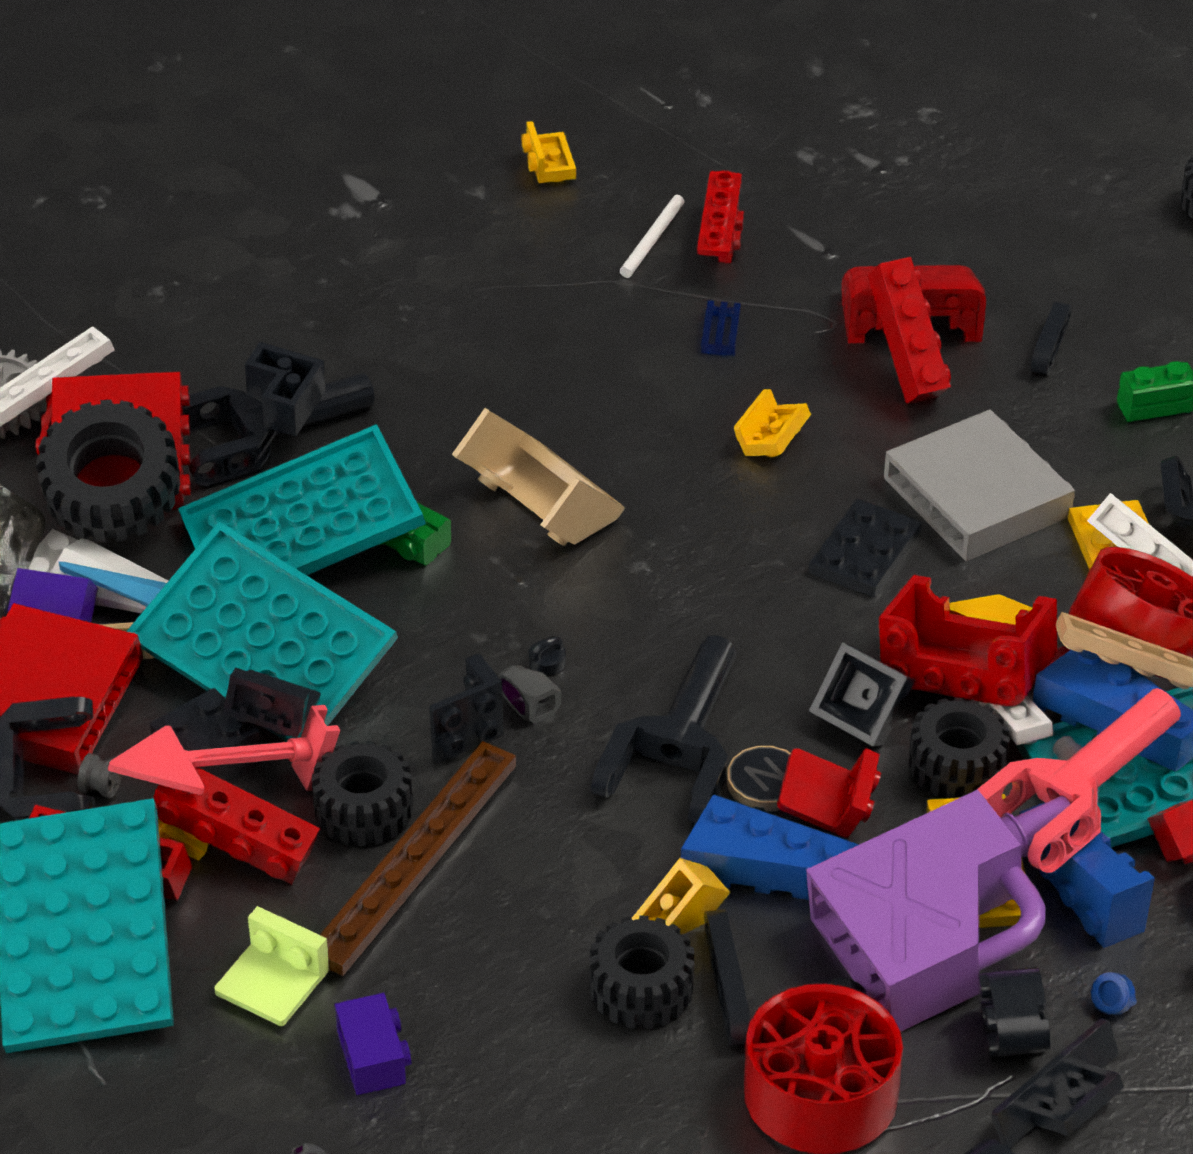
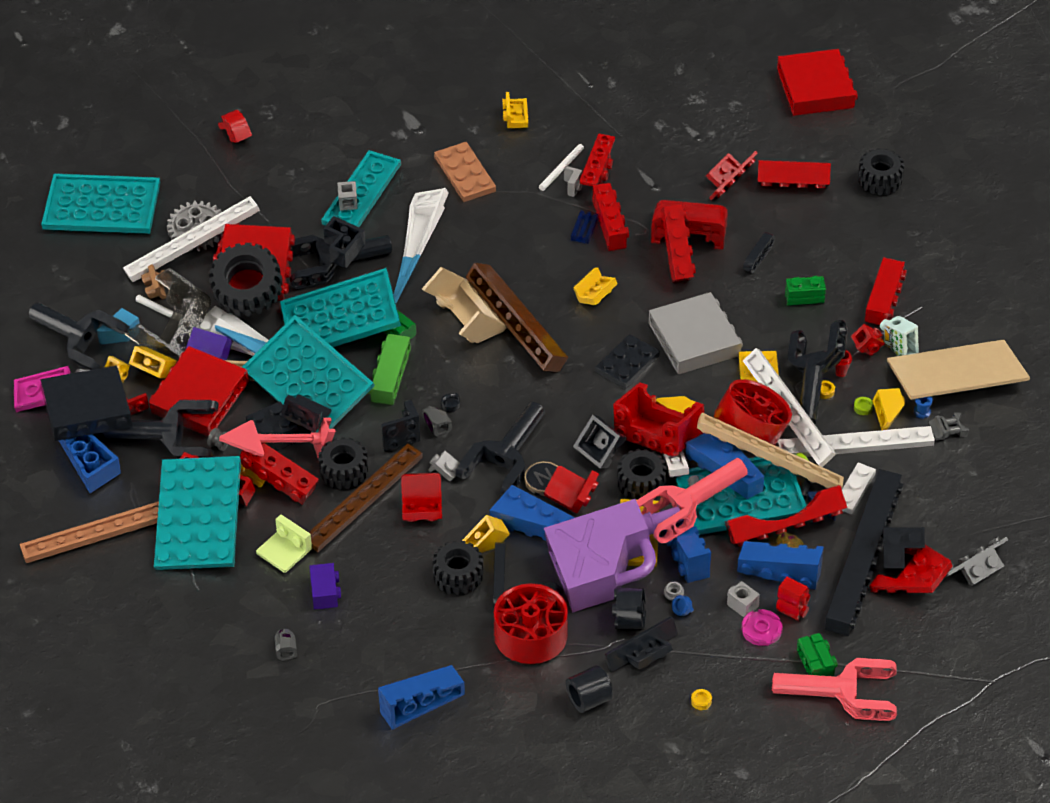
camera: 10 degrees right, 5 degrees up
none -> red brick [218,110,252,142]
none -> teal plate [321,150,401,227]
none -> light grey brick [337,181,358,211]
none -> bright green brick [368,334,411,405]
none -> white plate [393,188,449,303]
none -> red bracket [401,473,442,522]
none -> light grey bracket [428,451,459,481]
none -> nougat plate [434,142,496,202]
none -> reddish brown brick [466,263,569,372]
none -> light grey bracket [564,166,583,197]
none -> red brick [592,183,629,251]
none -> light grey plate [664,582,684,601]
none -> bracket [706,151,758,201]
none -> red brick [757,160,831,188]
none -> red brick [777,49,858,116]

